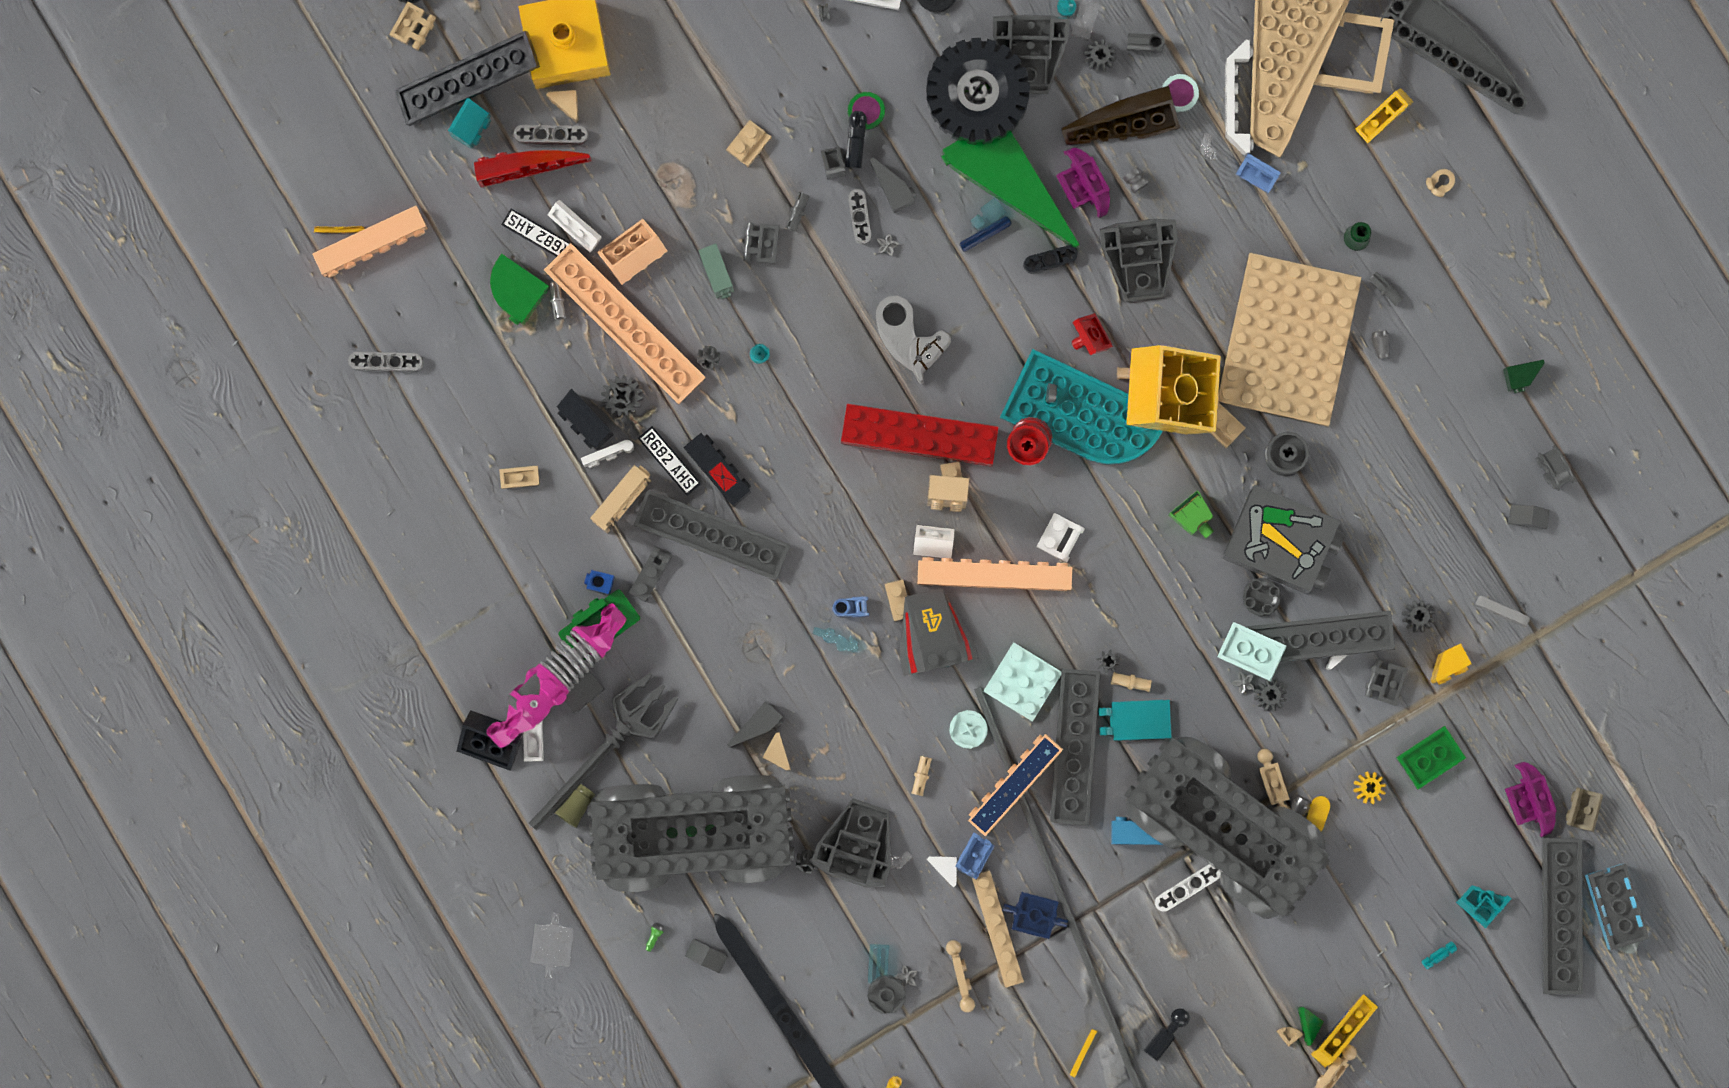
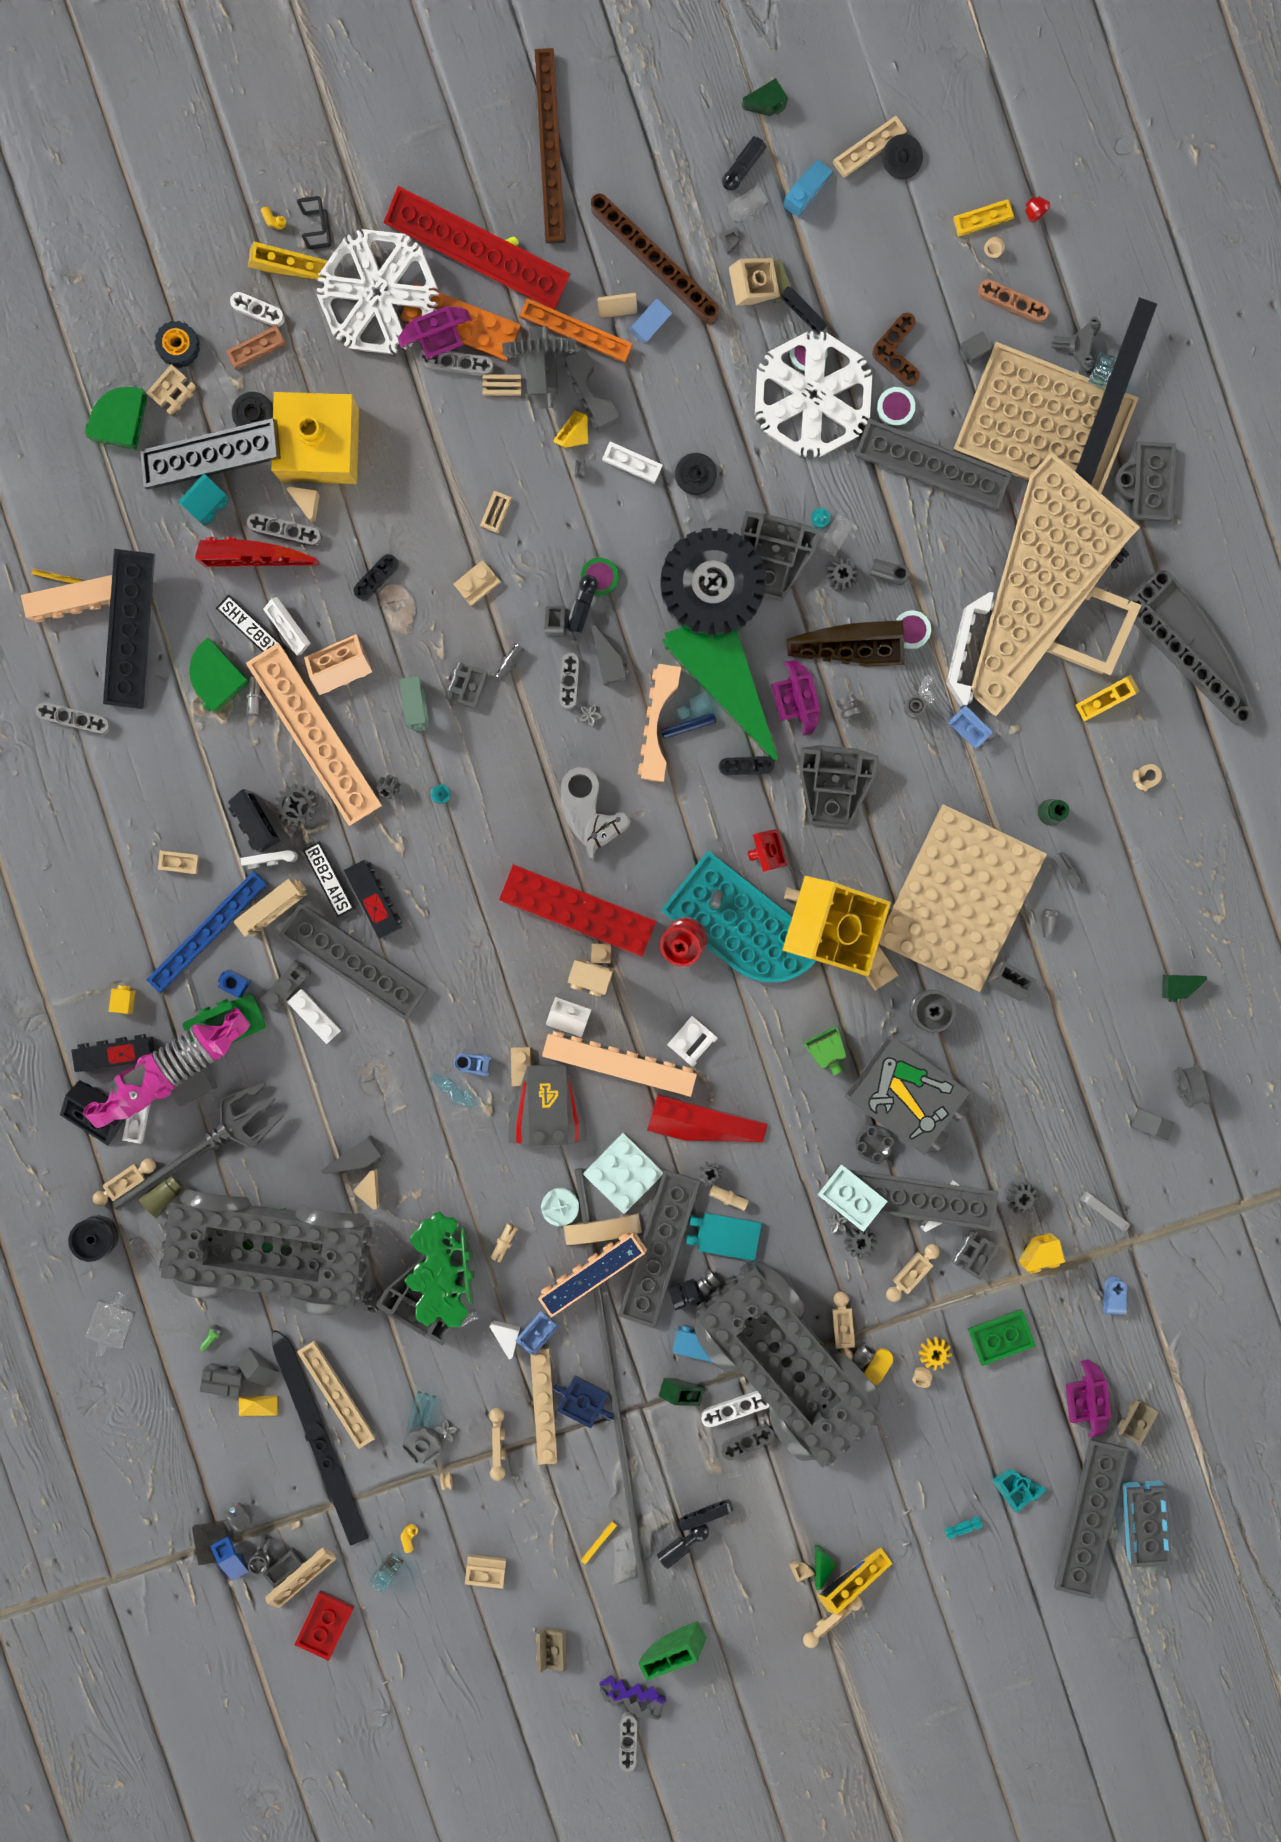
camera: 10 degrees right, 5 degrees up
none -> black wheel [68,1215,118,1262]
none -> black brick [71,1034,155,1072]
none -> green brick [85,387,148,451]
none -> tan plate [93,1158,156,1206]
none -> black plate [103,549,155,709]
none -> yellow brick [109,985,136,1014]
none -> blue tile [146,871,268,993]
none -> dark grey brick [200,1363,244,1398]
none -> black wheel [232,392,273,427]
none -> yellow slope [239,1395,278,1416]
none -> white plate [287,989,342,1044]
none -> tan plate [297,1340,376,1449]
none -> black beam [353,554,398,601]
none -> green plant [404,1211,475,1327]
none -> tan bush [440,1472,453,1491]
none -> tan tile [480,490,512,534]
none -> tan slope [563,1213,642,1245]
none -> light nougat arch [638,664,681,783]
none -> red wedge [647,1093,768,1142]
none -> dark green slope [659,1378,705,1406]
none -> black wheel [668,1278,701,1311]
none -> black beam [678,1499,733,1531]
none -> flat silver wheel [695,1269,722,1296]
none -> dark grey beam [722,1424,774,1460]
none -> tan plate [886,1244,940,1302]
none -> flat silver wheel [904,696,926,717]
none -> tan tile [912,1367,933,1388]
none -> dark grey brick [987,961,1036,1001]
none -> medium blue piece [1103,1276,1127,1315]

